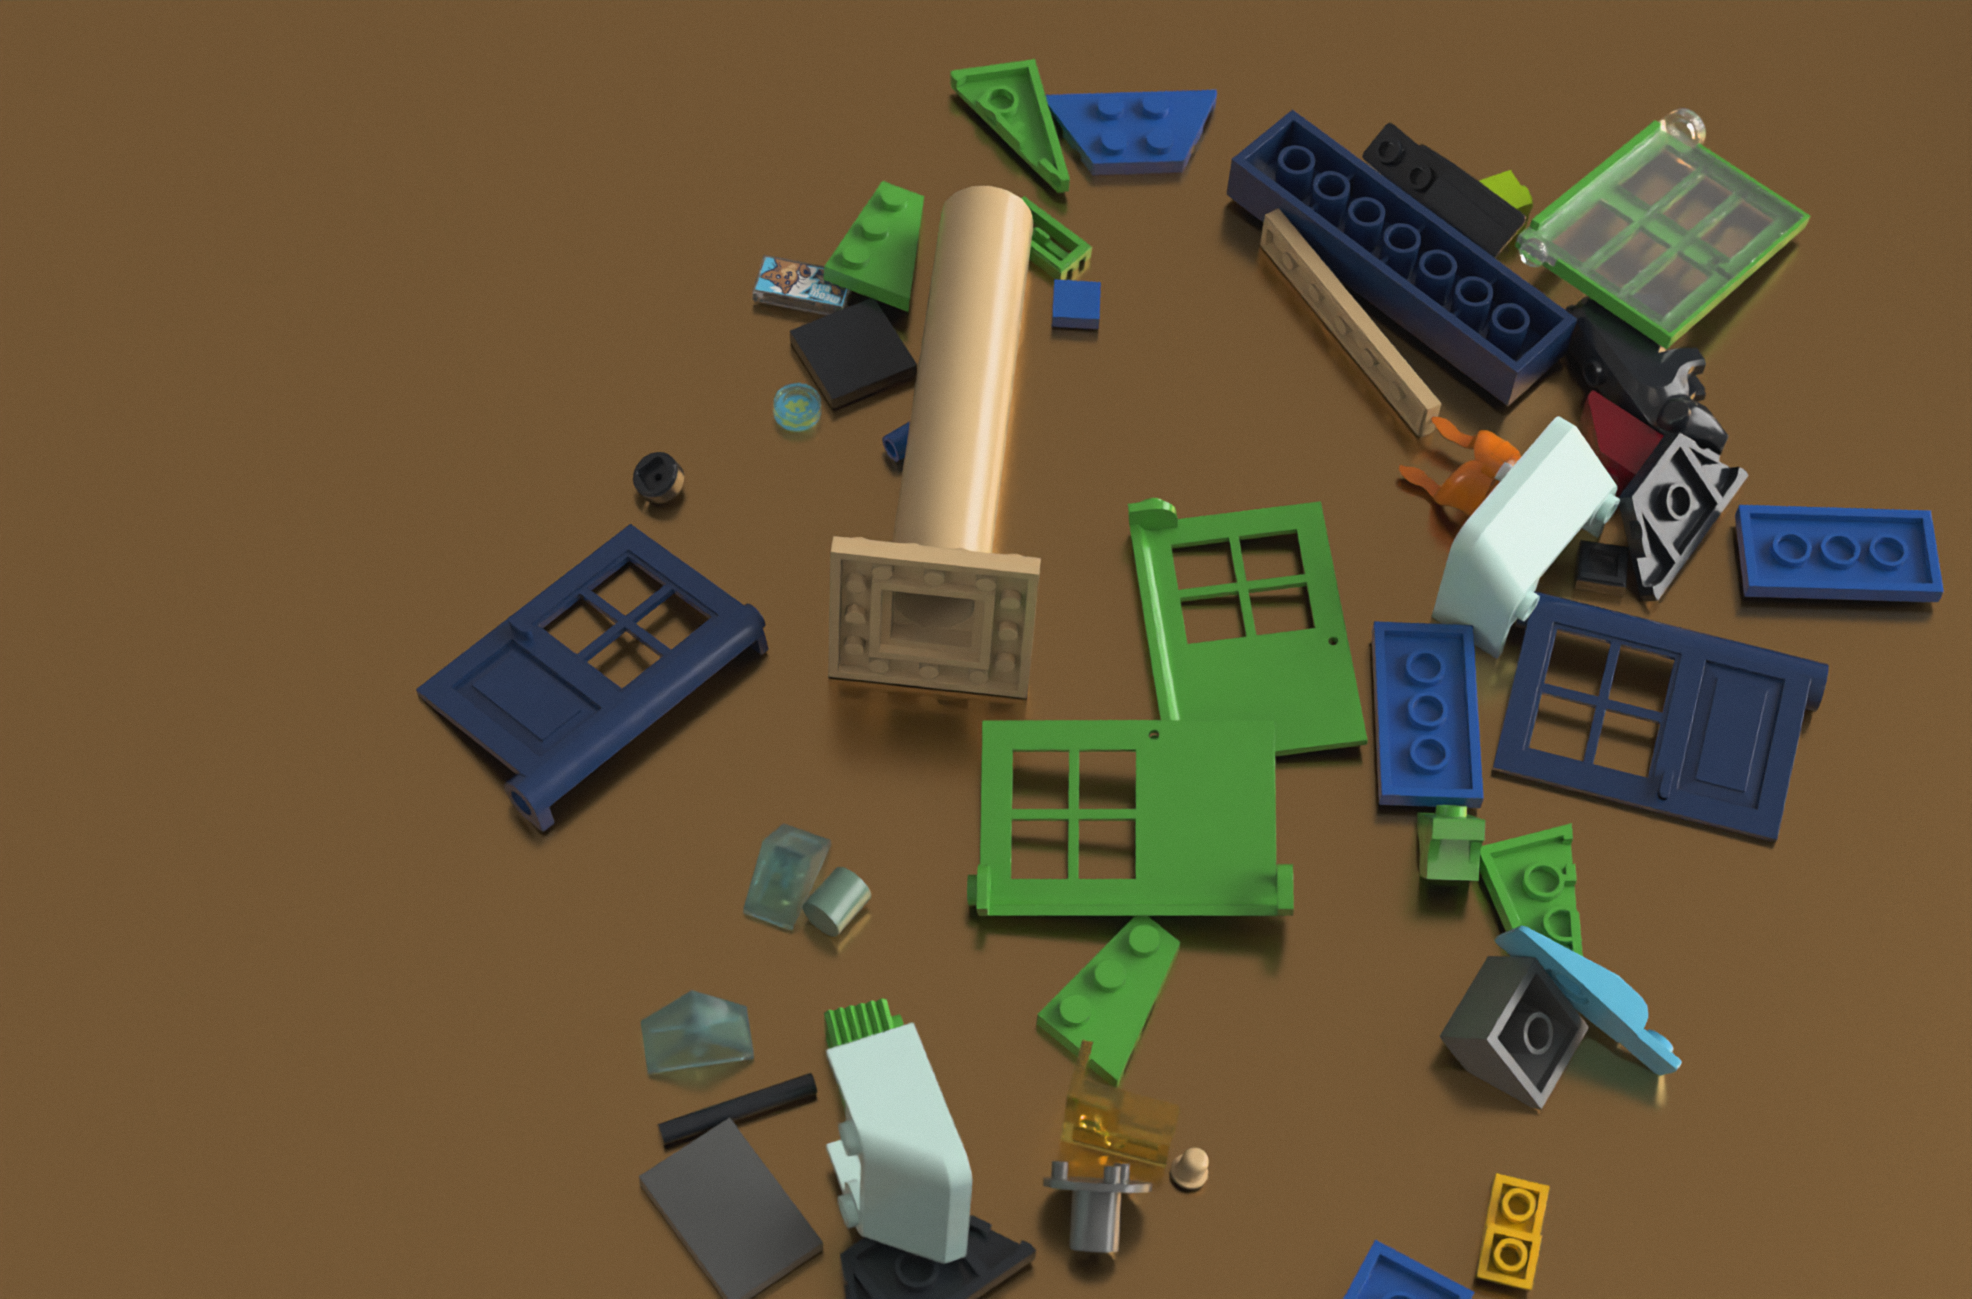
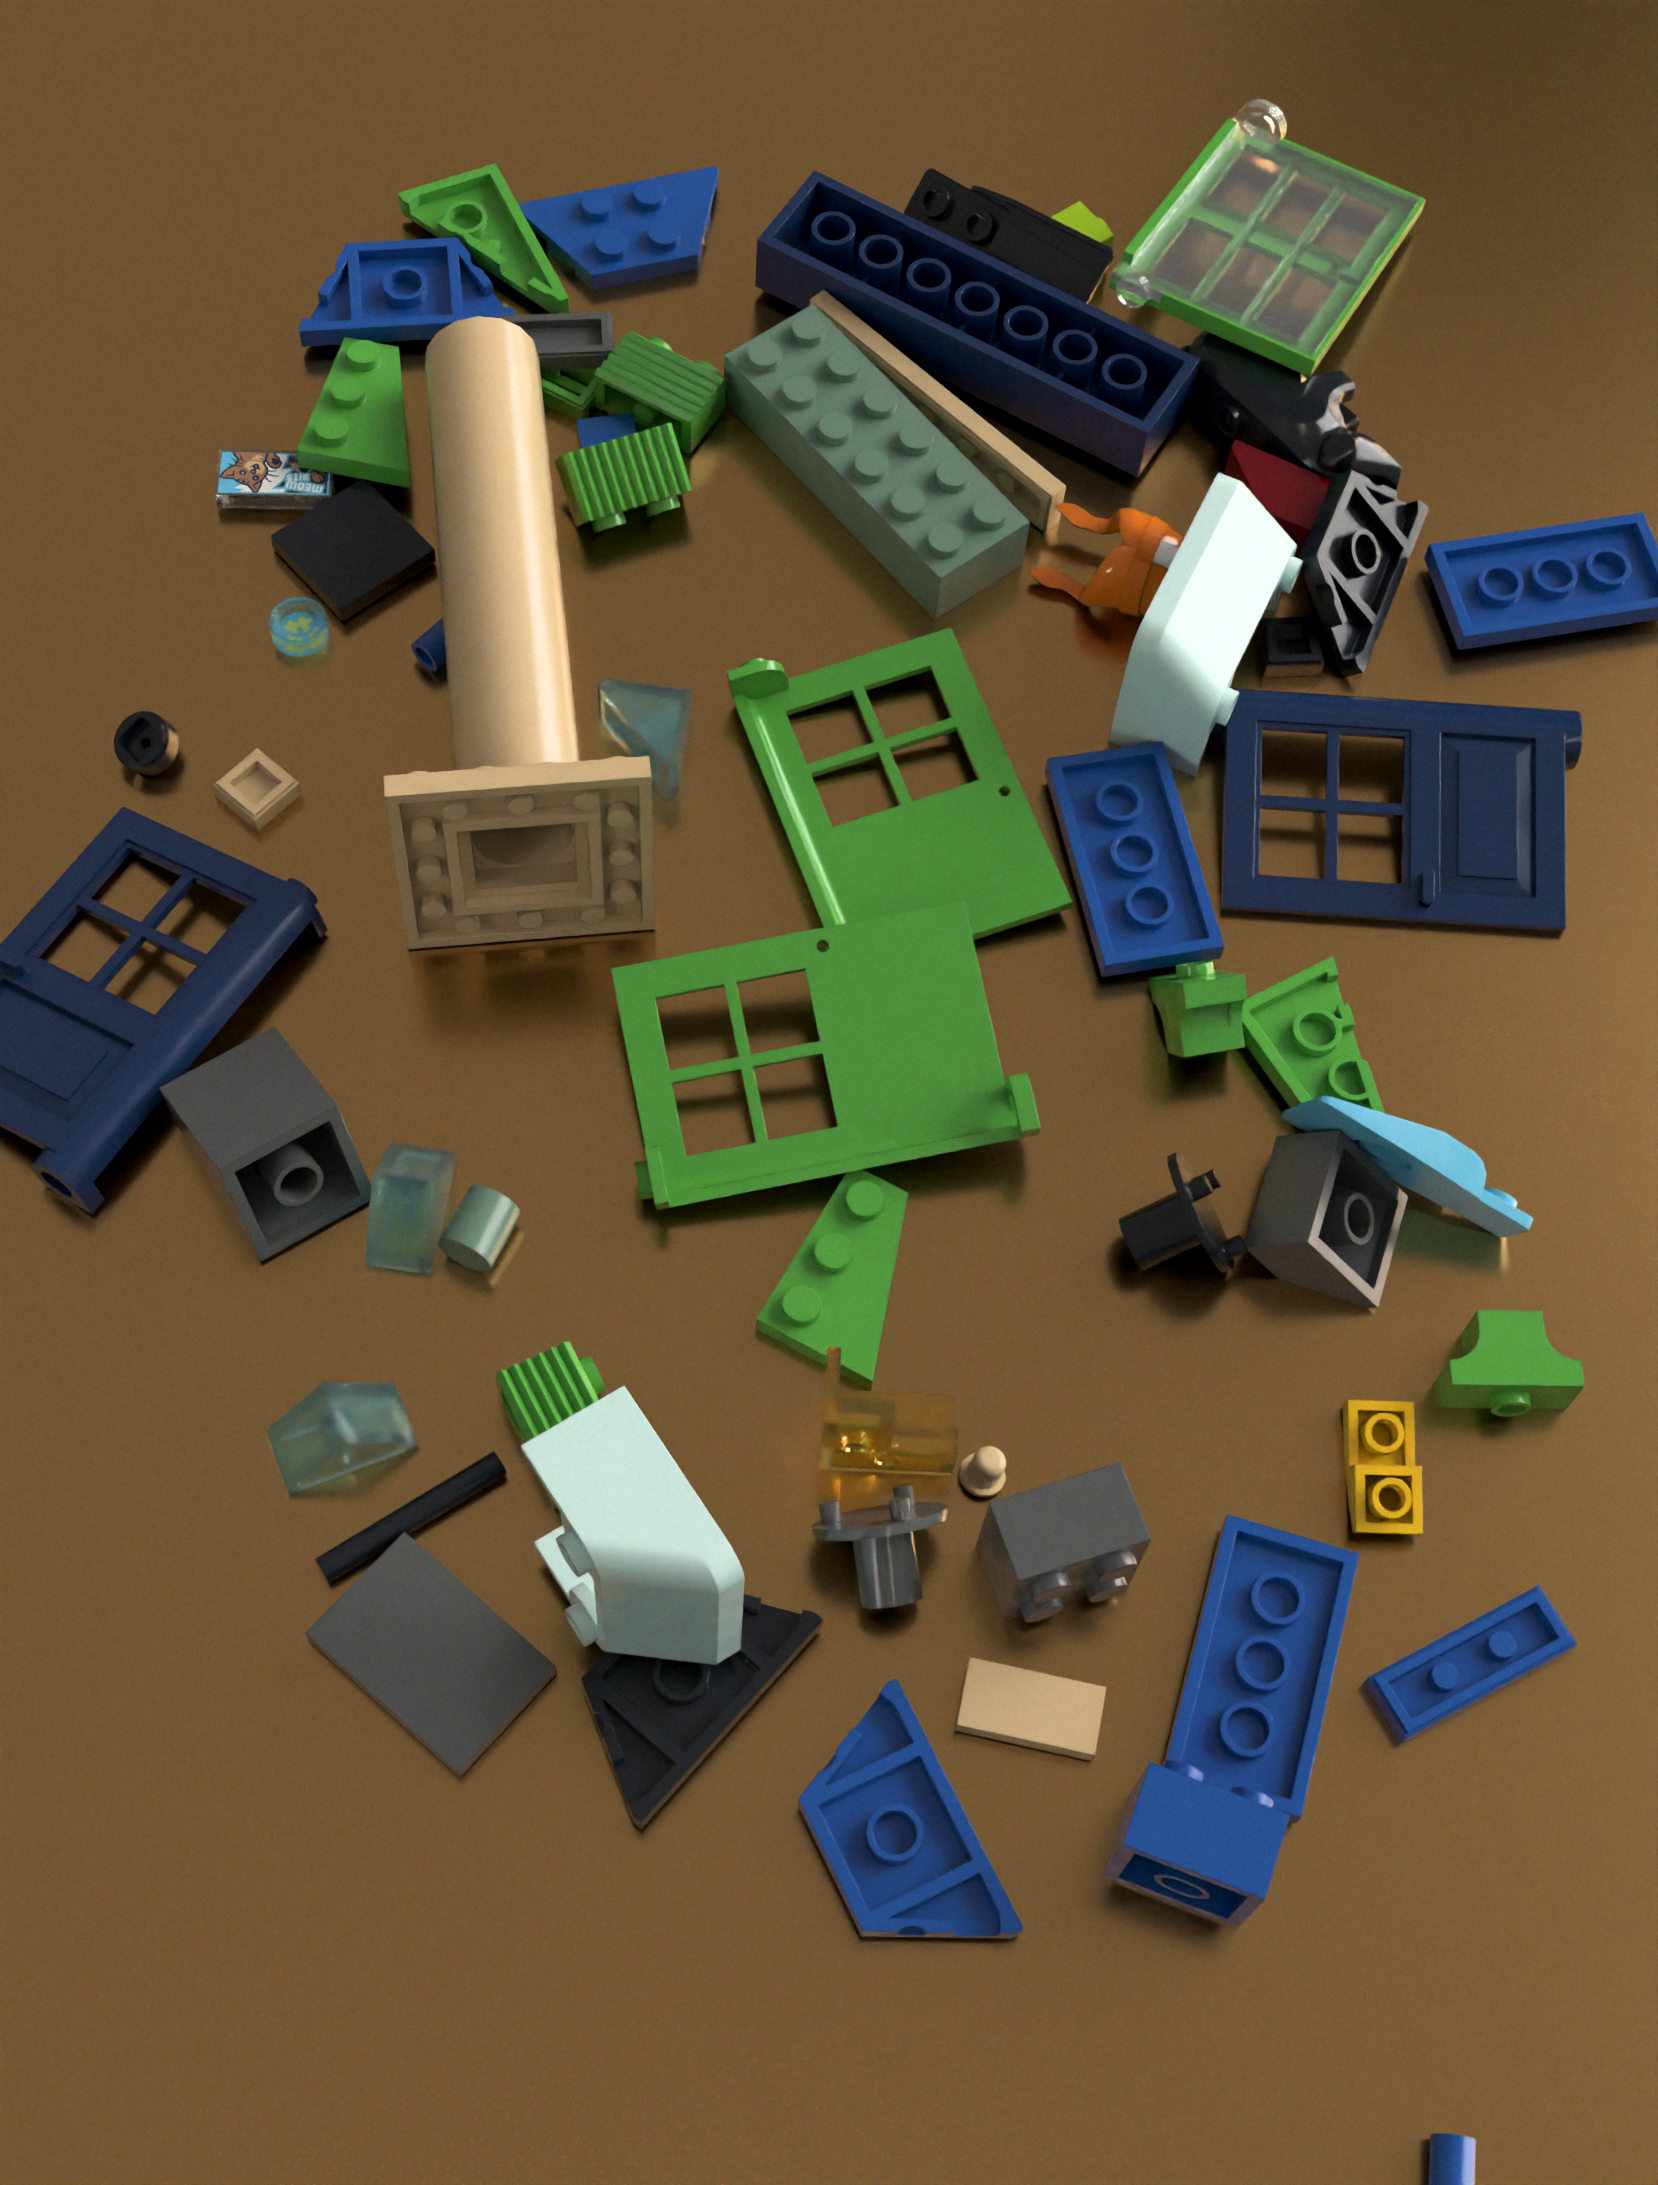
camera: 15 degrees left, 5 degrees up
none -> dark grey slope [159,1026,376,1261]
none -> tan tile [212,748,302,832]
none -> blue wing [299,237,515,347]
none -> dark grey tile [499,312,614,371]
none -> bright green brick [555,423,692,533]
none -> bright green brick [595,330,727,454]
none -> clear light blue slope [598,679,692,800]
none -> sand green brick [724,304,1030,620]
none -> dark grey brick [976,1462,1151,1622]
none -> black piece [1119,1152,1248,1273]
none -> bright green brick [1434,1310,1585,1417]

